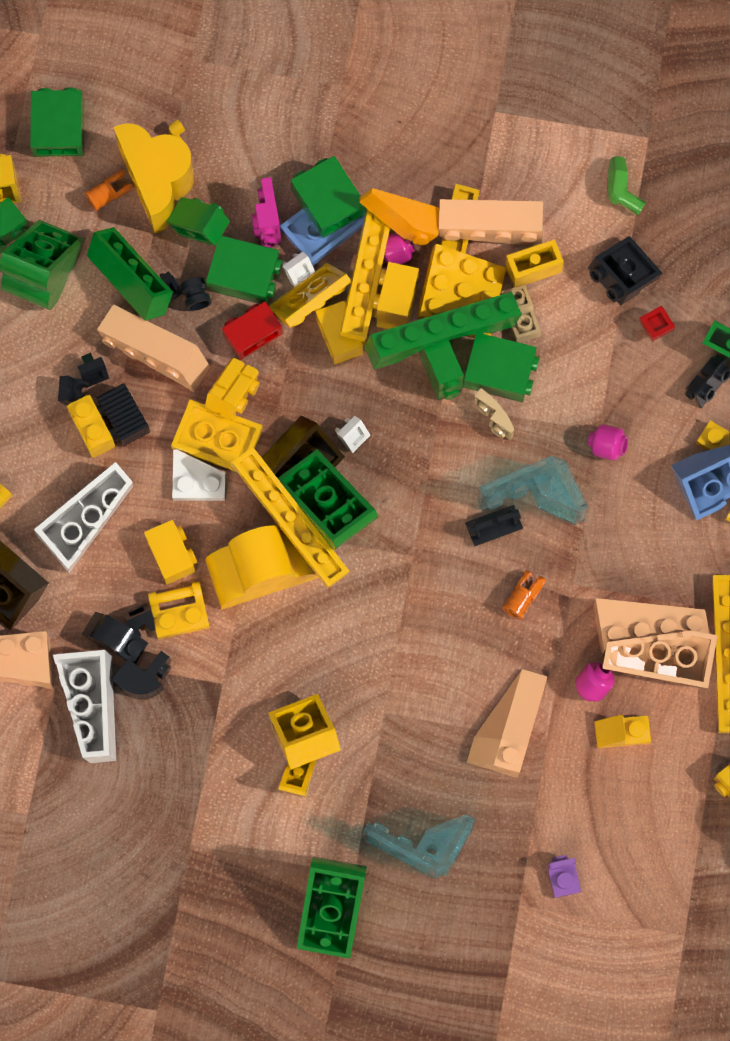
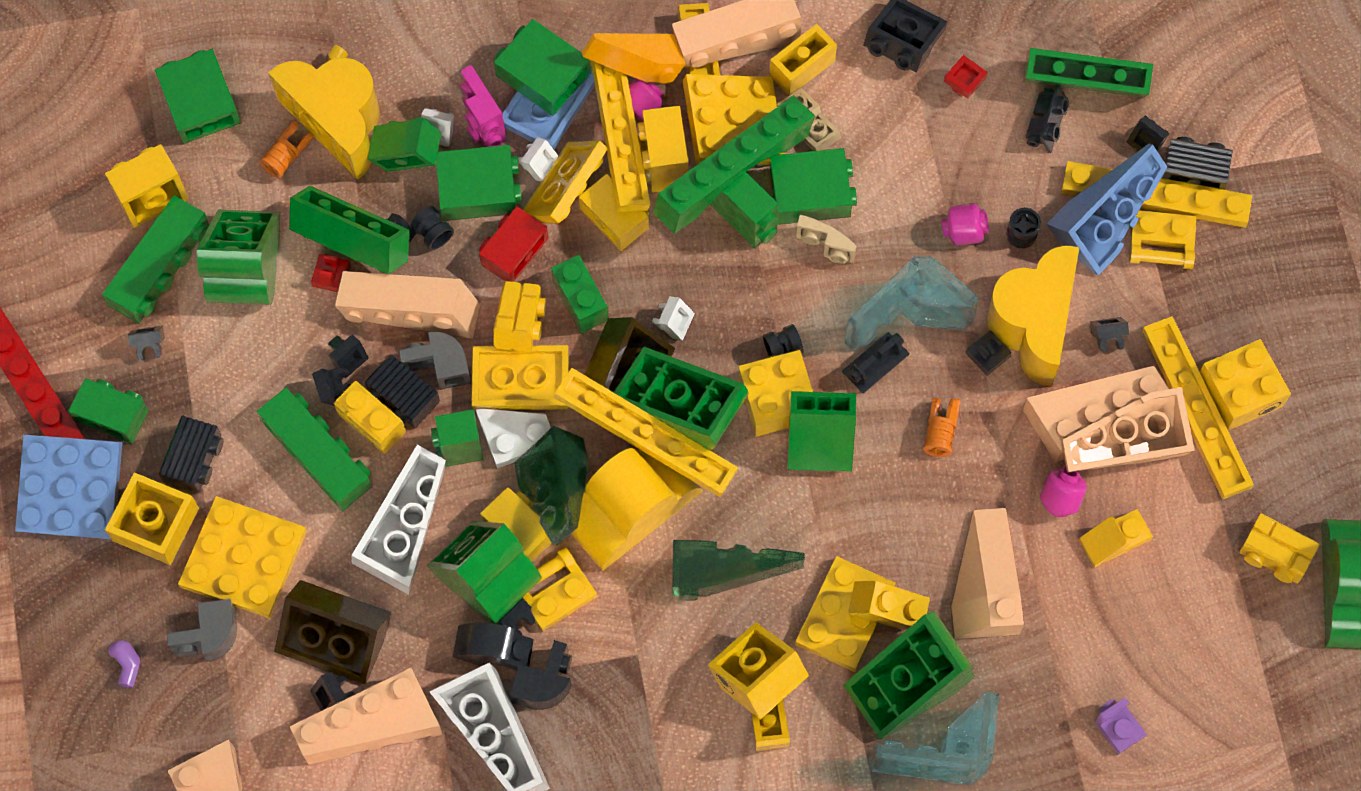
camera: 20 degrees left, 5 degrees down
none -> green brick [256,387,372,512]
none -> red tile [311,254,351,292]
none -> dark grey brick [399,332,471,390]
none -> white tile [421,108,454,147]
none -> green brick [426,521,542,624]
none -> green brick [431,409,483,467]
none -> clear green wedge [514,426,588,546]
none -> green brick [551,255,609,334]
none -> clear green wedge [672,540,805,601]
none -> yellow brick [738,350,813,437]
none -> black wheel [763,324,804,358]
none -> green brick [788,391,856,472]
none -> yellow plate [795,556,896,672]
none -> green brick [843,611,975,740]
none -> yellow brick [848,581,930,630]
none -> black tile [966,330,1012,376]
none -> yellow brick [987,246,1079,387]
none -> black wheel [1006,207,1041,249]
none -> black tile [1090,317,1129,352]

